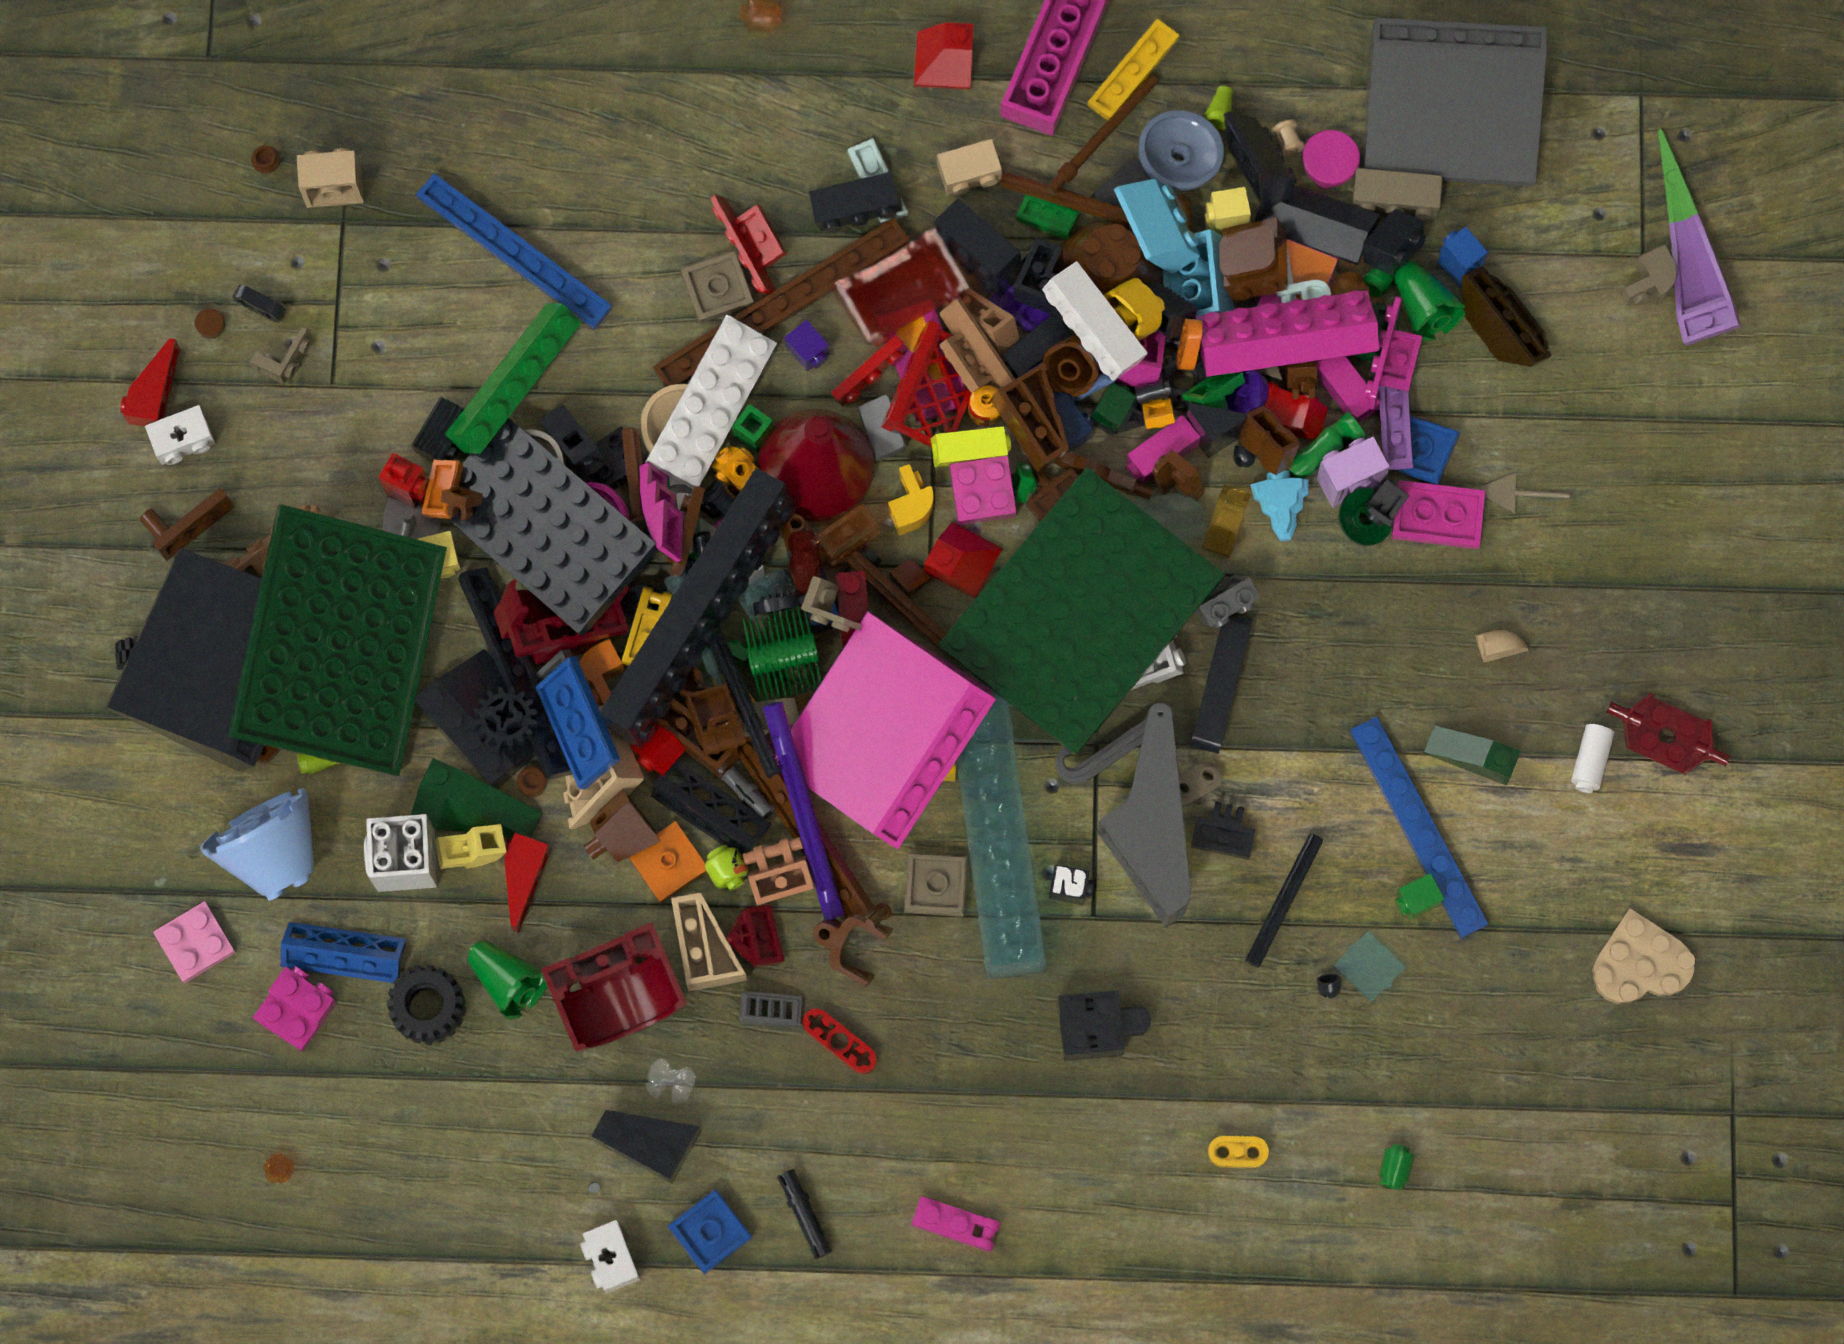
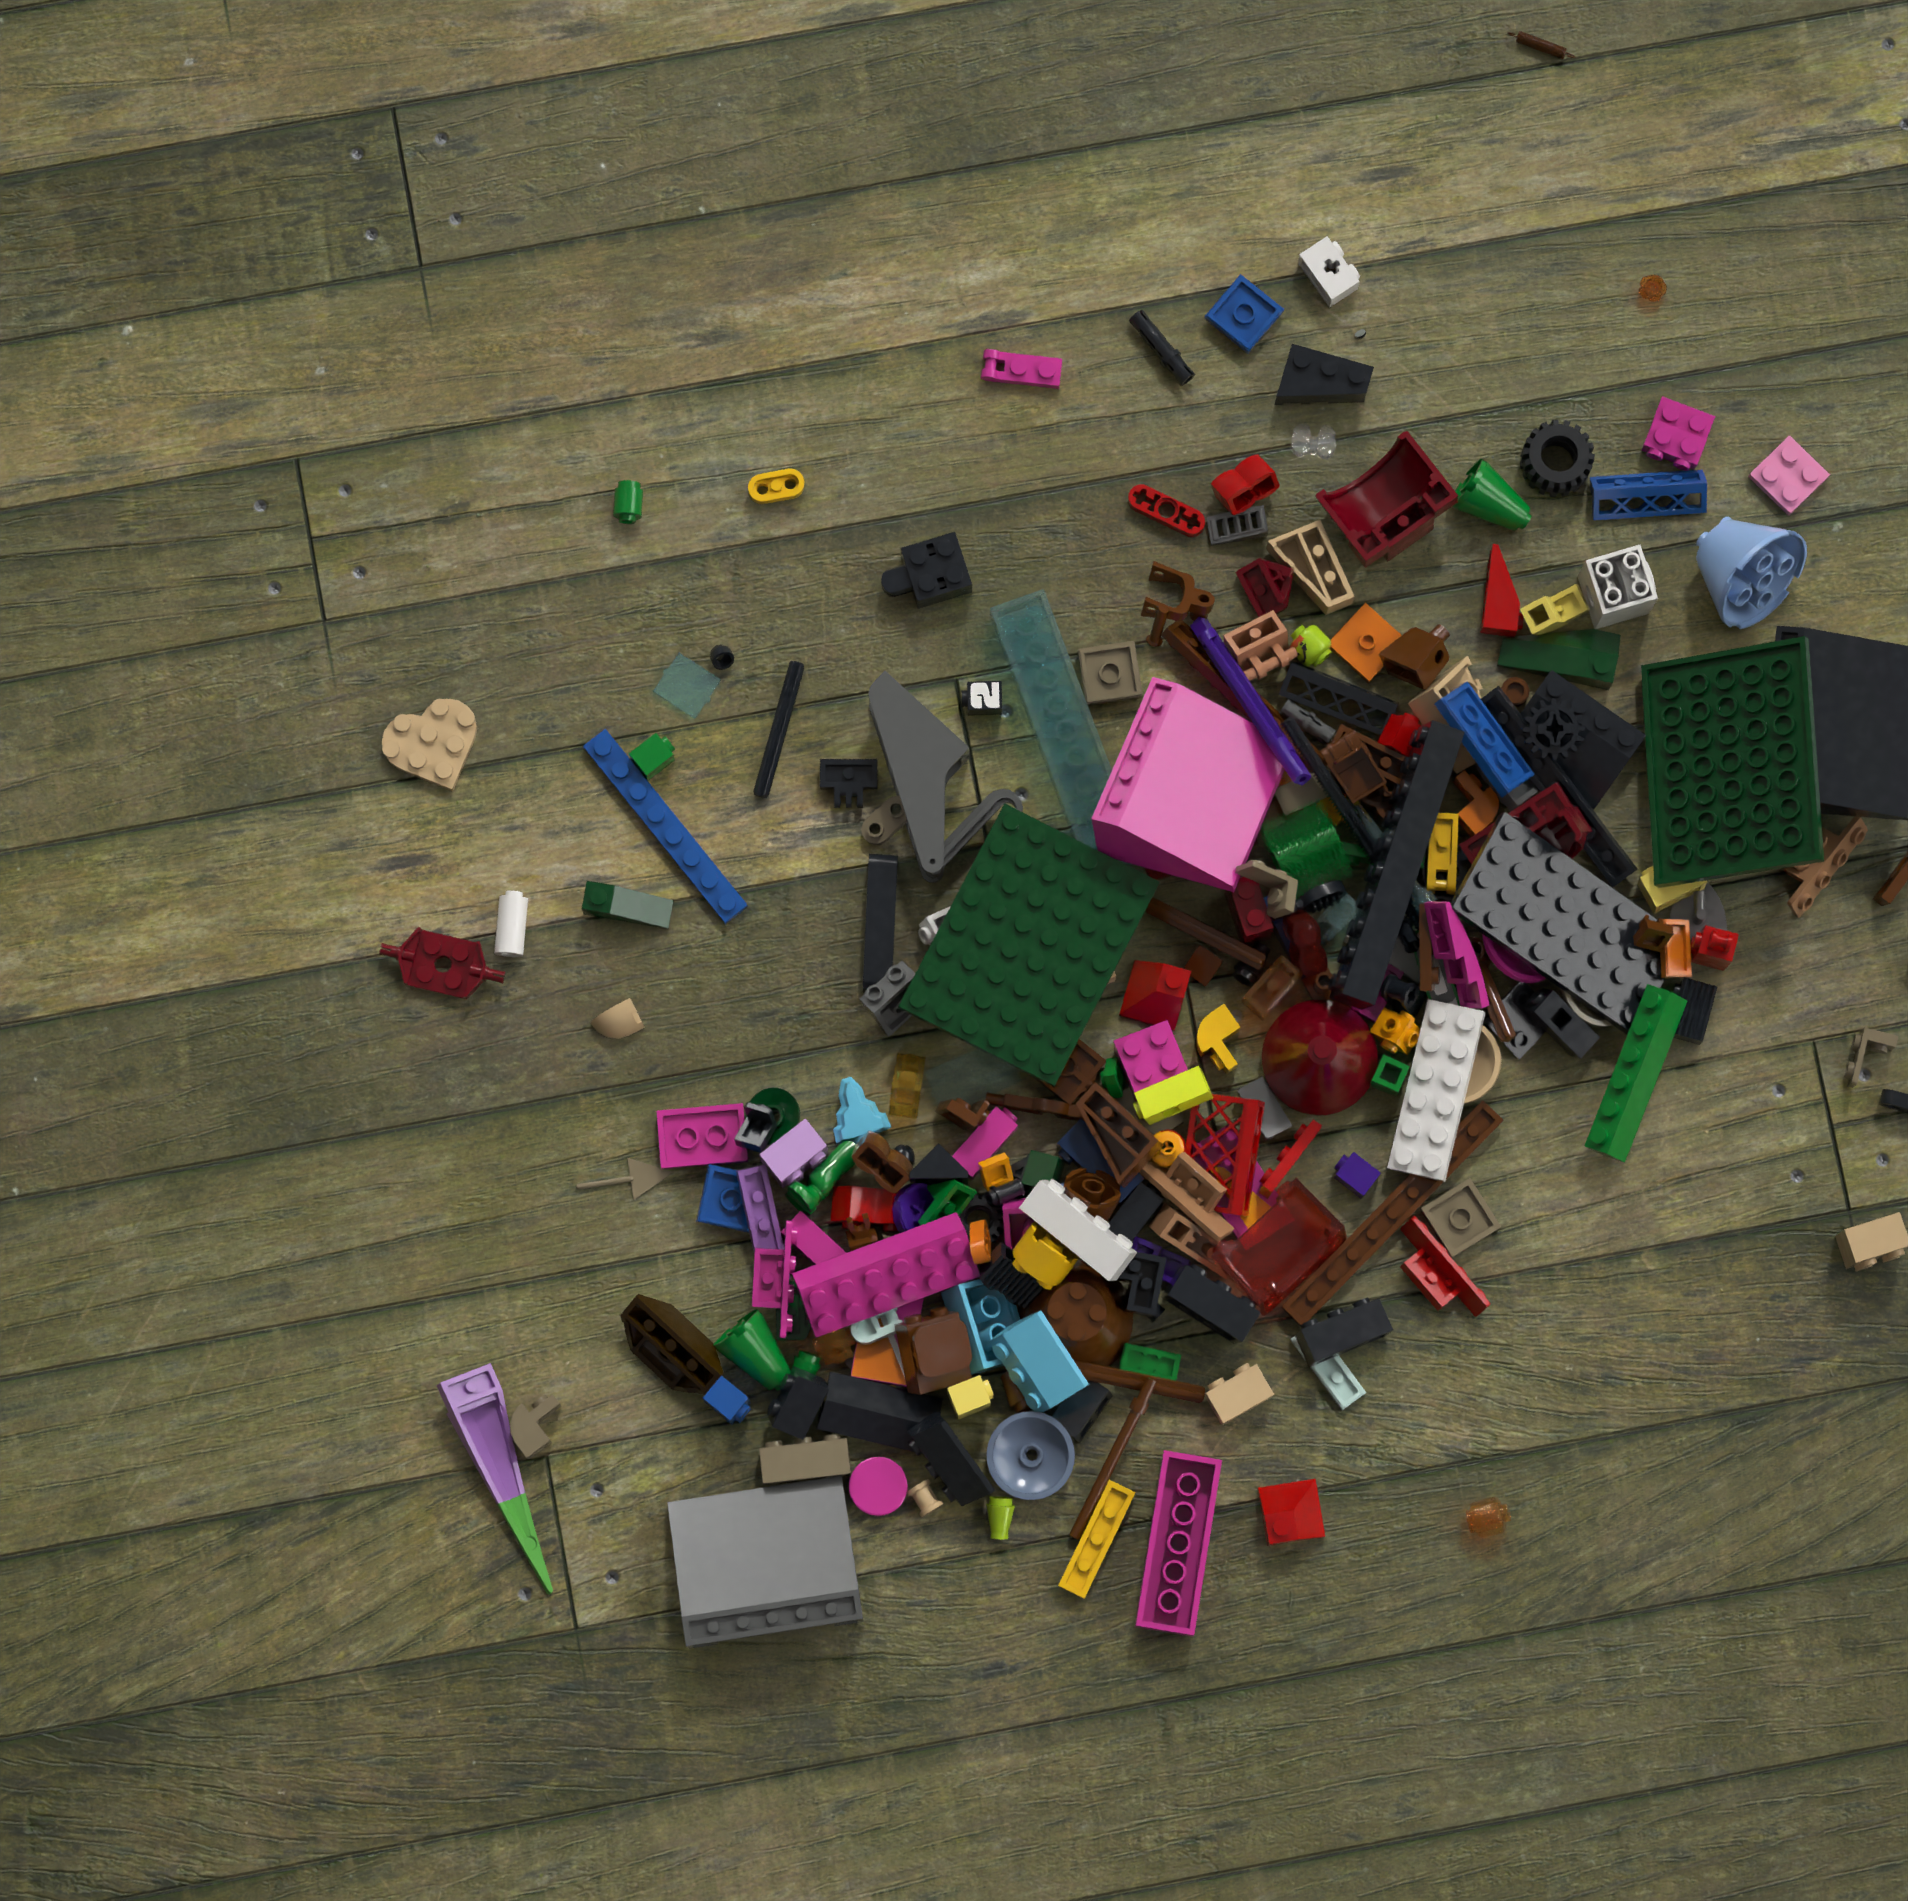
camera: 165 degrees right, 5 degrees up
blue plate [416,173,612,330] -> none
none -> red brick [1211,454,1280,515]

